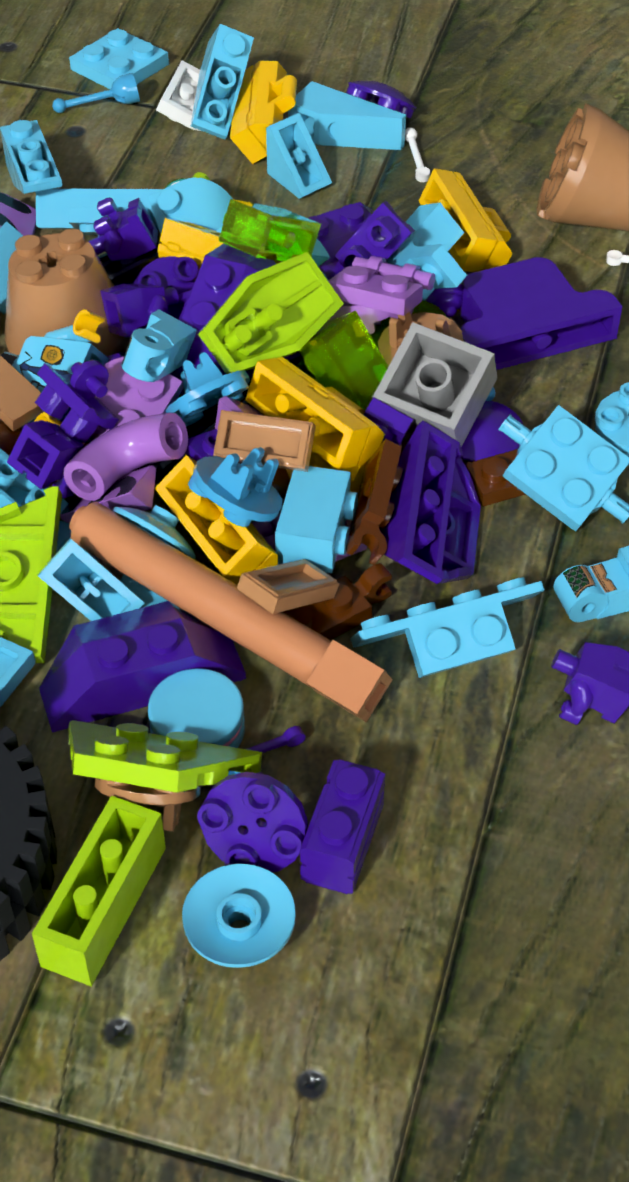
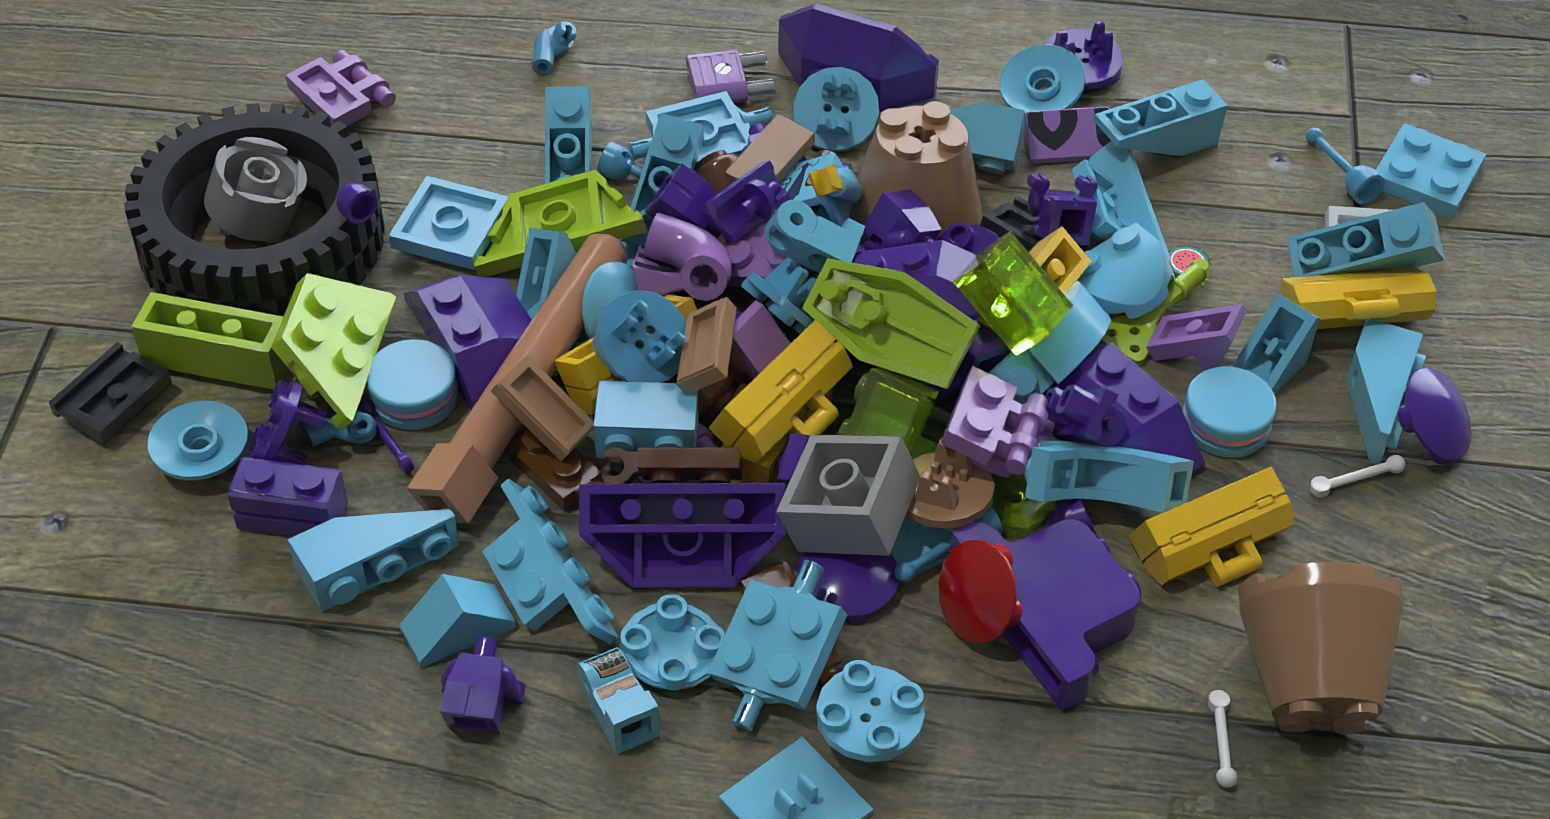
camera: 80 degrees right, 0 degrees up
none -> black plate [49,342,172,445]
none -> medium azure slope [287,509,459,612]
none -> medium azure slope [399,574,517,668]
none -> medium azure dish [620,594,725,690]
none -> red dish [938,540,1022,643]
none -> medium lavender slope [1146,304,1247,371]
none -> medium azure head [1183,366,1277,458]

